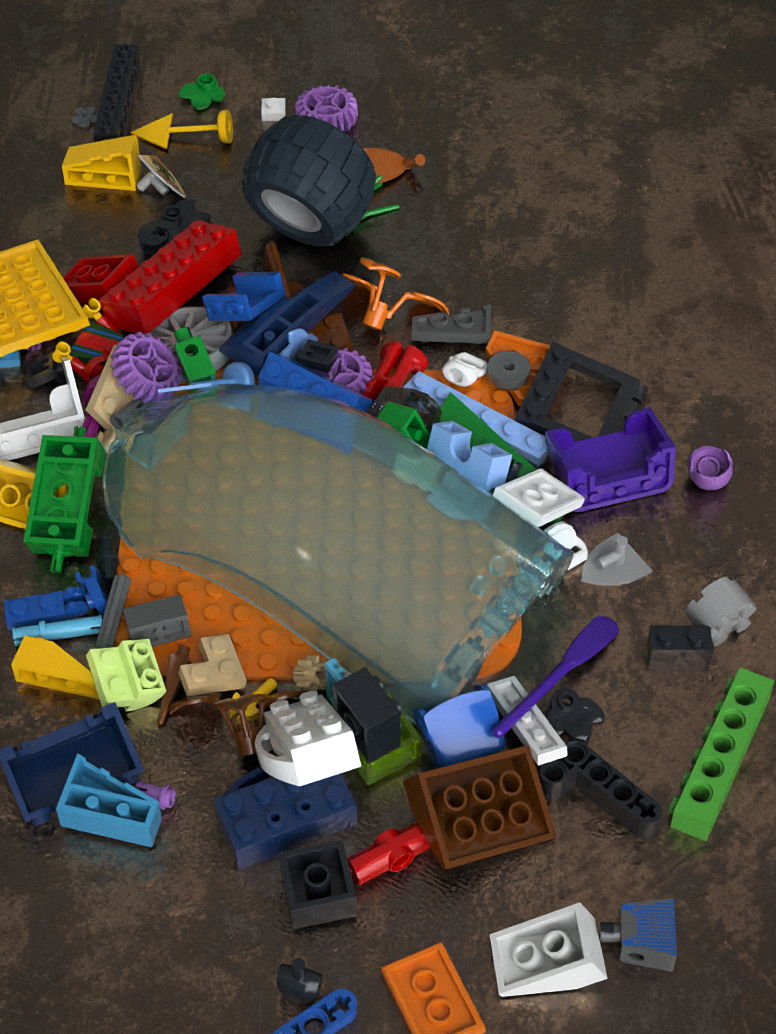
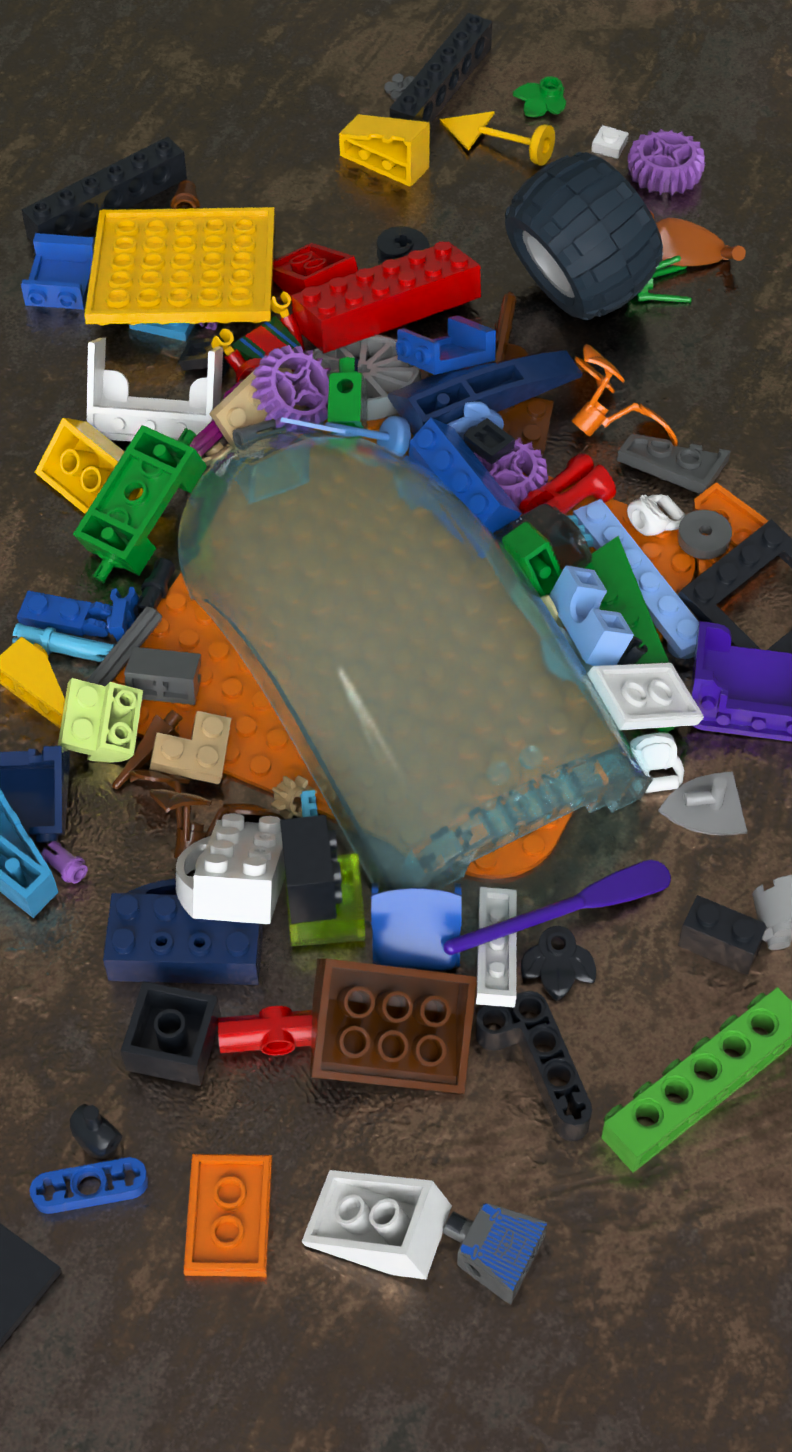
camera: 25 degrees right, 5 degrees up
shield [136,155,186,198] -> none
black plate [161,199,211,232] -> none
yellow bar [229,678,277,724] -> none

